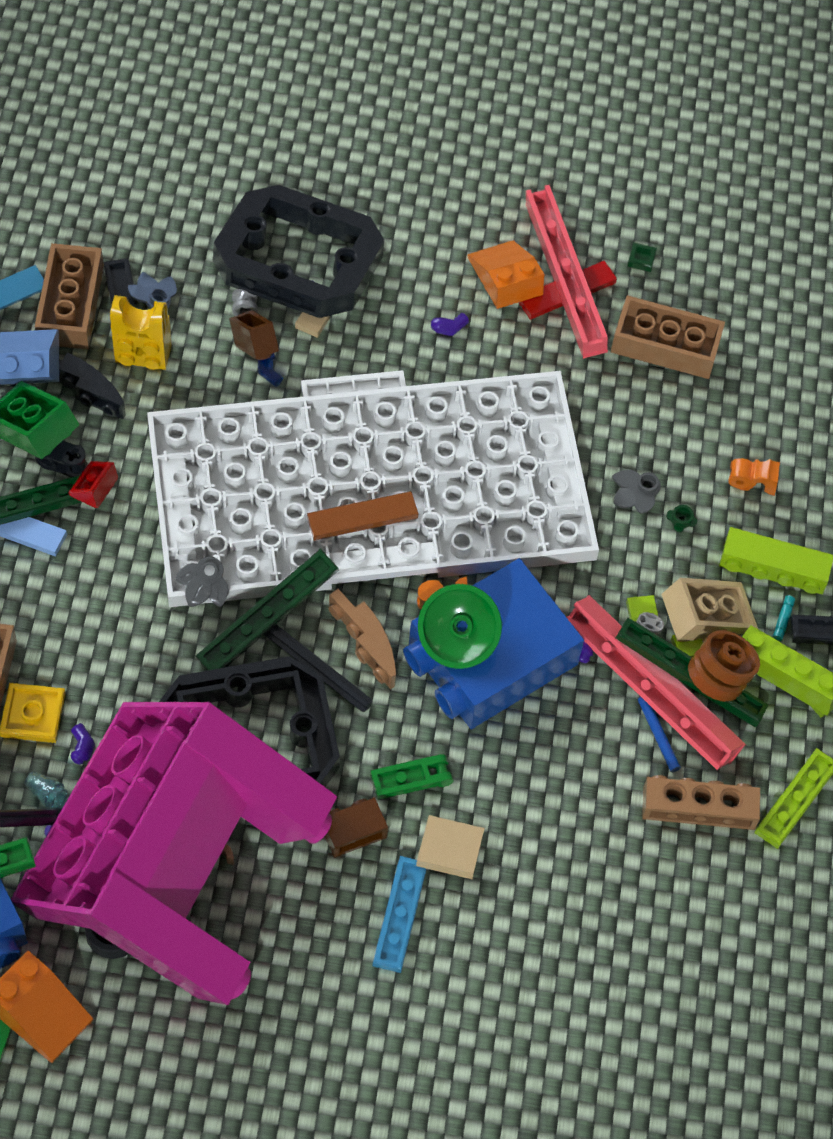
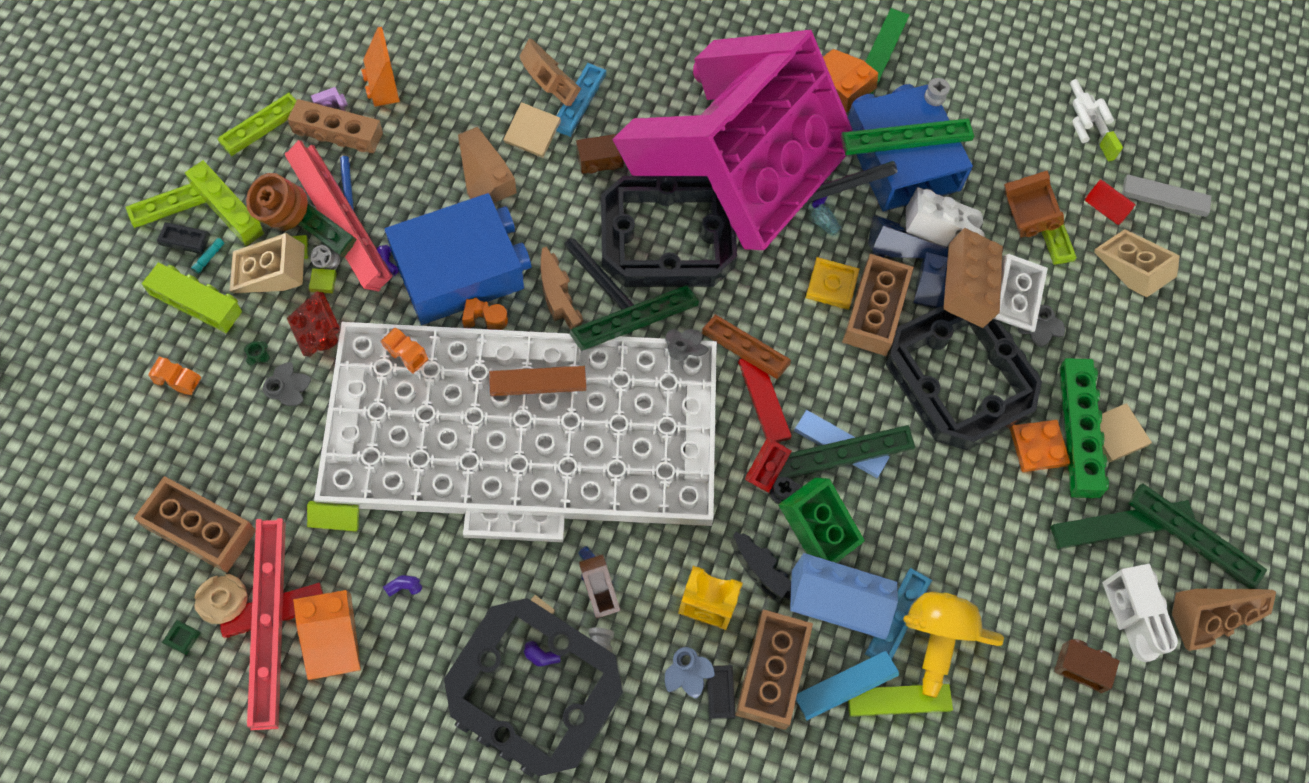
camera: 170 degrees left, 5 degrees up
dark purple arm [71,723,95,765] -> none
green plate [370,754,454,800] -> none
green dish [418,584,502,669] -> none
none -> tan tile [194,574,248,624]
none -> clear red plate [287,291,341,357]
none -> lime tile [307,501,359,532]
none -> lavender bracket [311,87,348,111]
none -> orange slope [361,27,400,107]
none -> orange leg [380,328,428,374]
none -> medium nougat wedge [458,127,516,203]
none -> medium nougat slope [519,38,581,106]
none -> dark orange tile [702,314,791,380]
none -> red tile [738,358,792,443]

